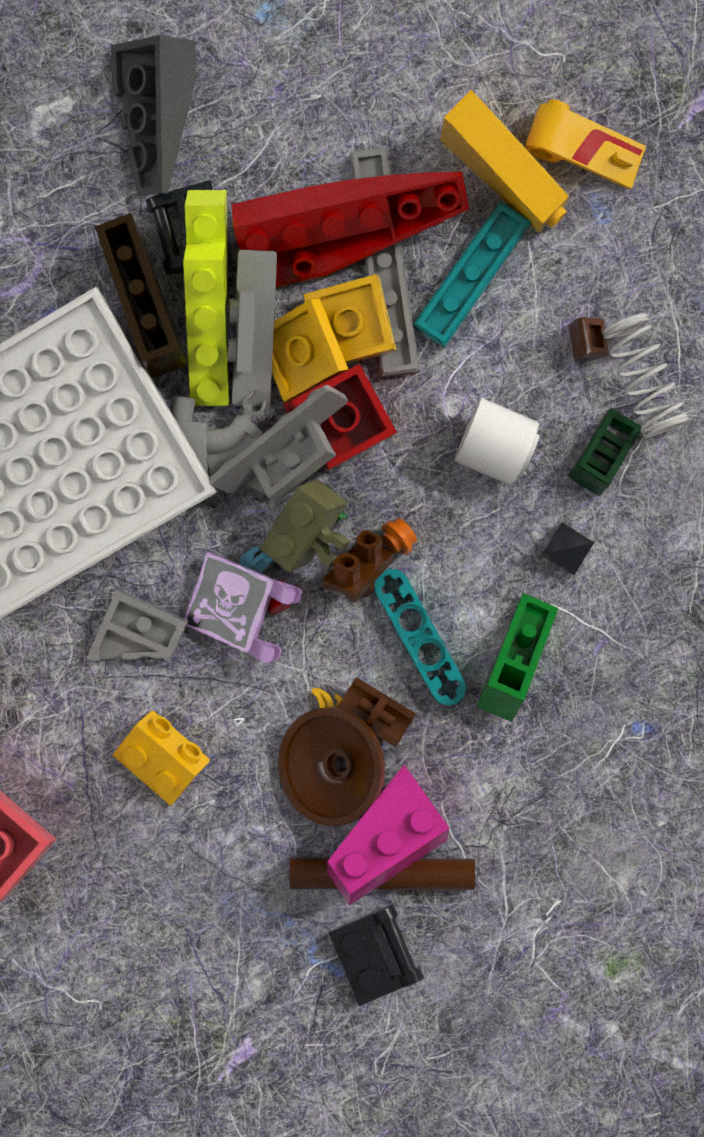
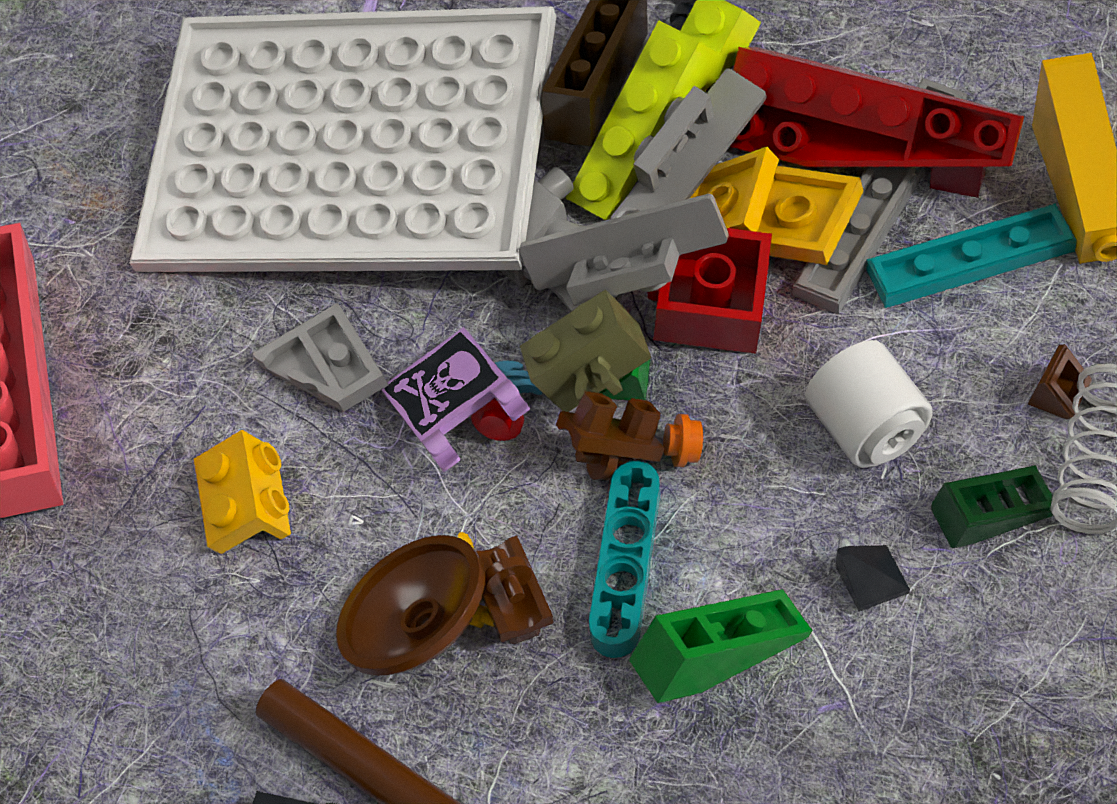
camera: 45 degrees right, 30 degrees down
dark pink wedge [327,765,450,906] -> none

